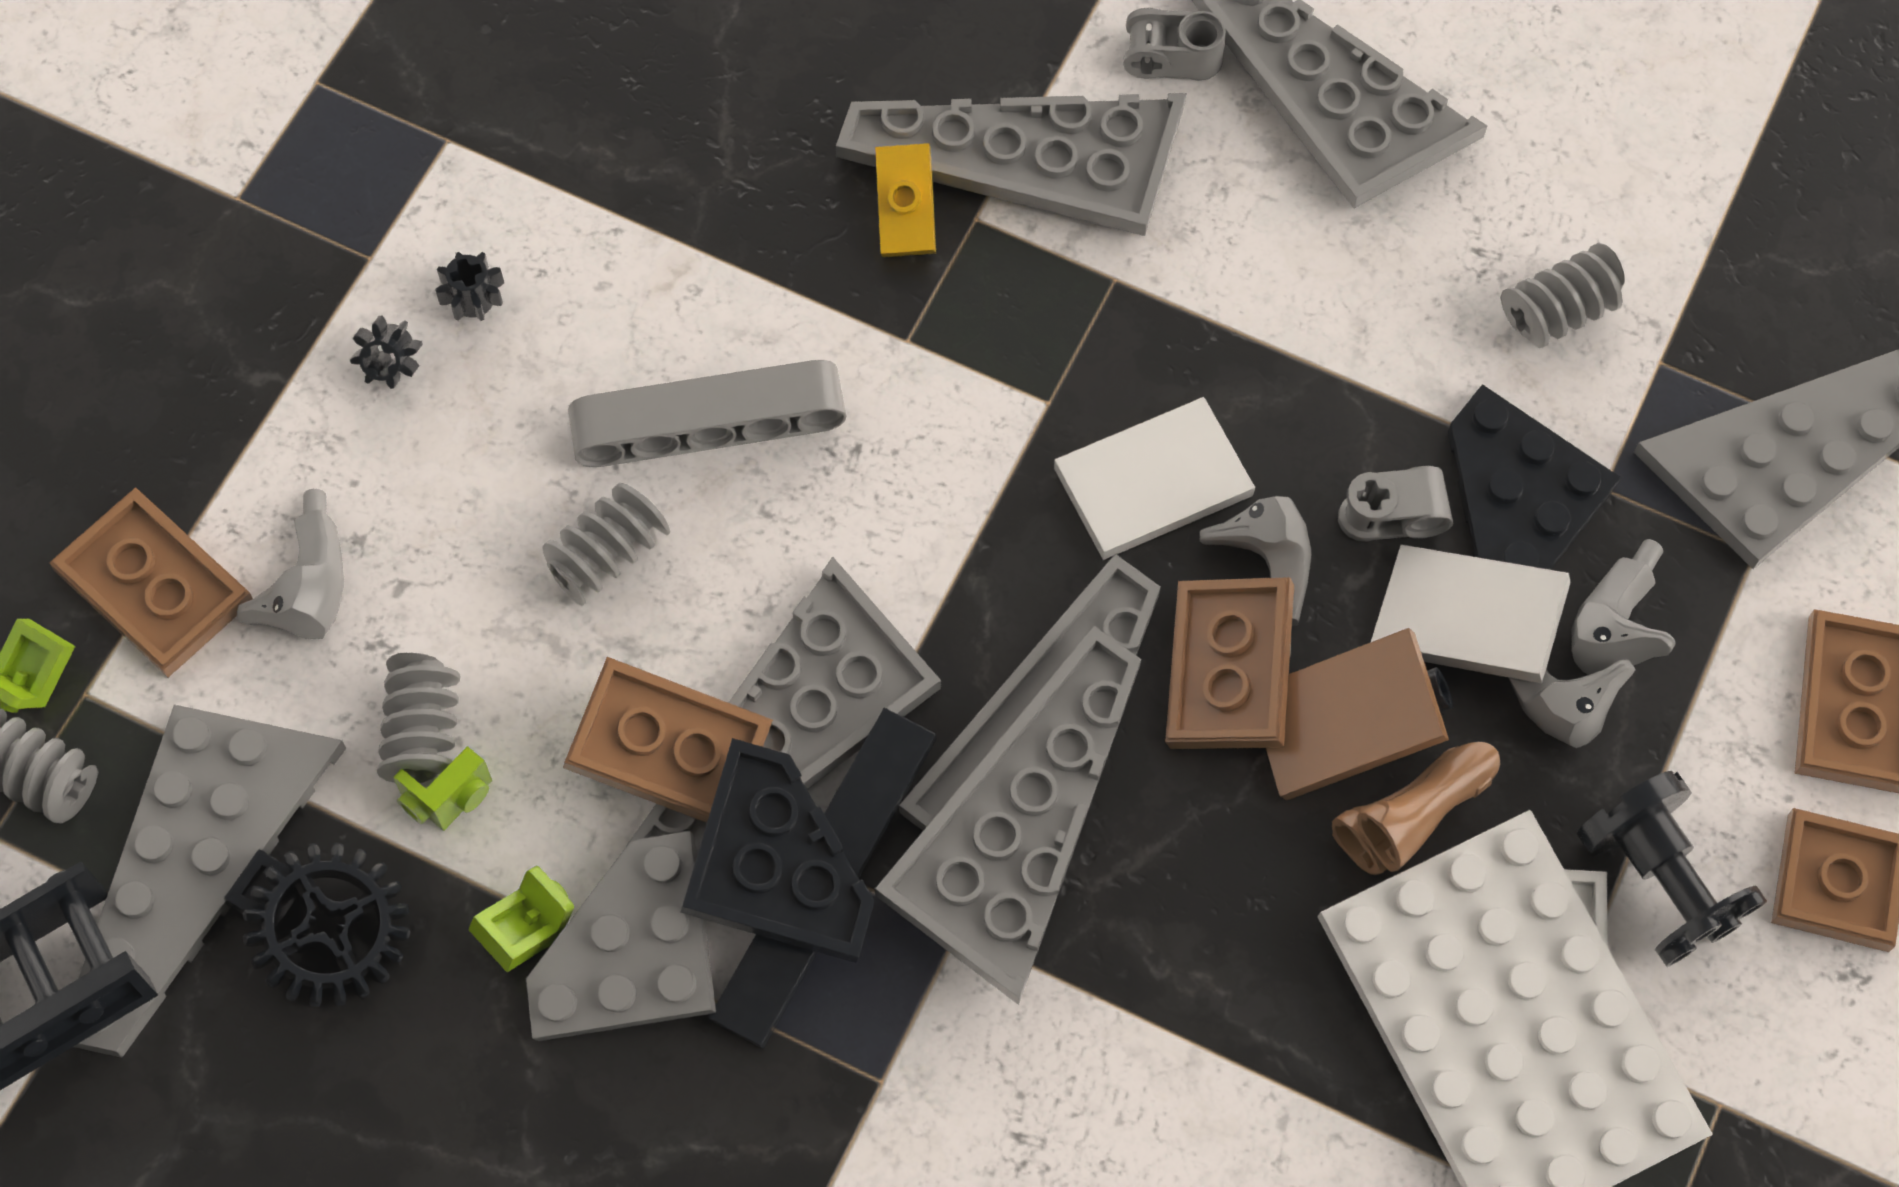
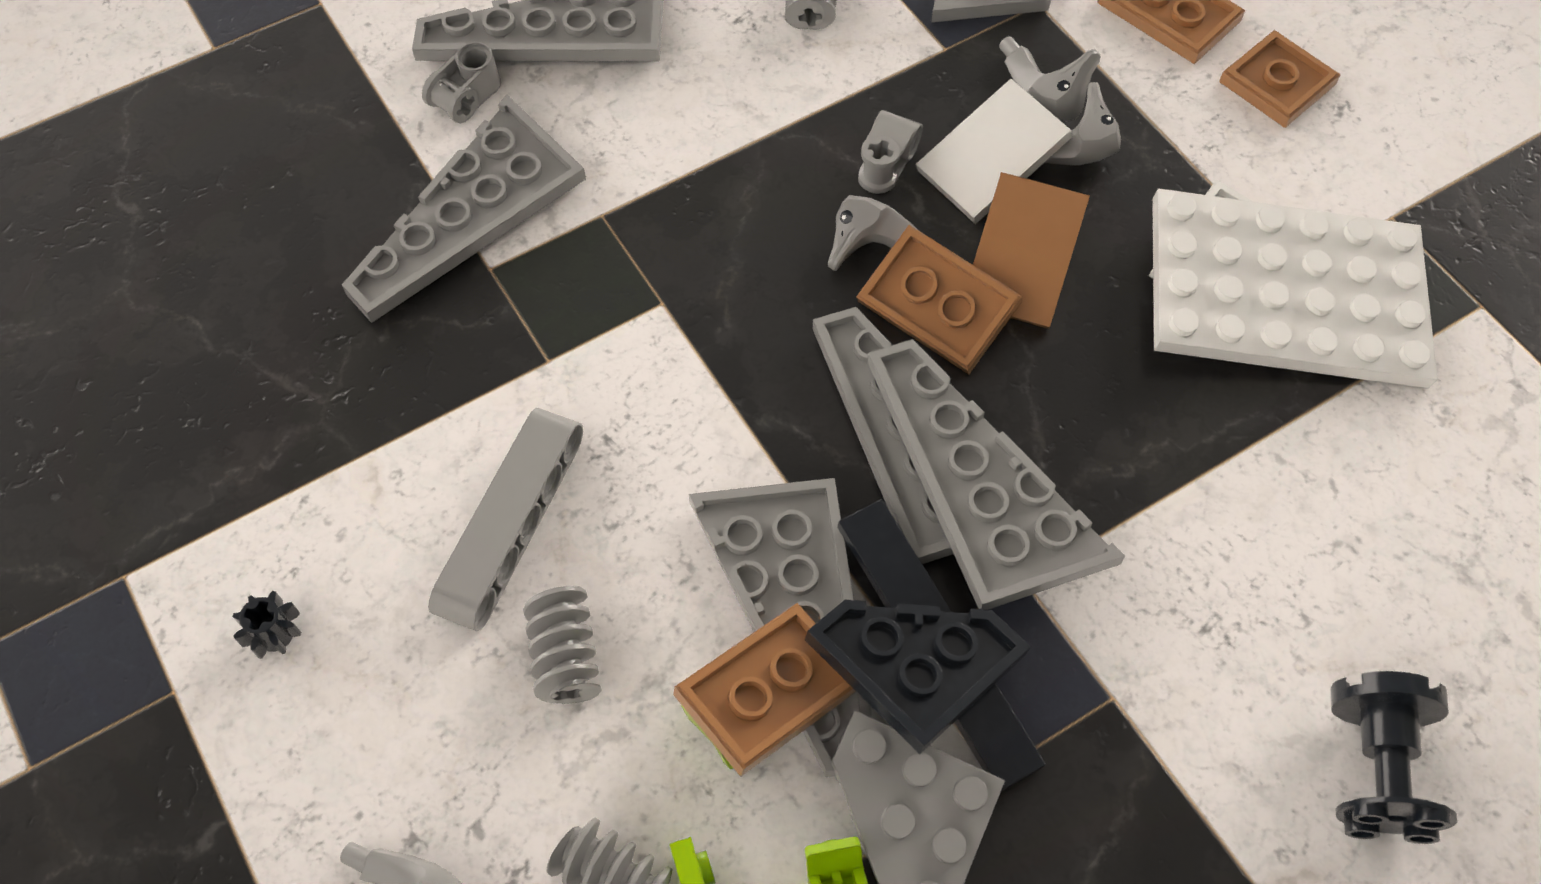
camera: 55 degrees left, 5 degrees down
black gear [350,315,423,389] -> none
yellow plate [875,143,936,257] -> none
white tile [1054,397,1255,560] -> none
medium nougat piece [1332,742,1500,875] -> none
black plate [1447,384,1621,570] -> none
black piece [1577,771,1767,967] -> none

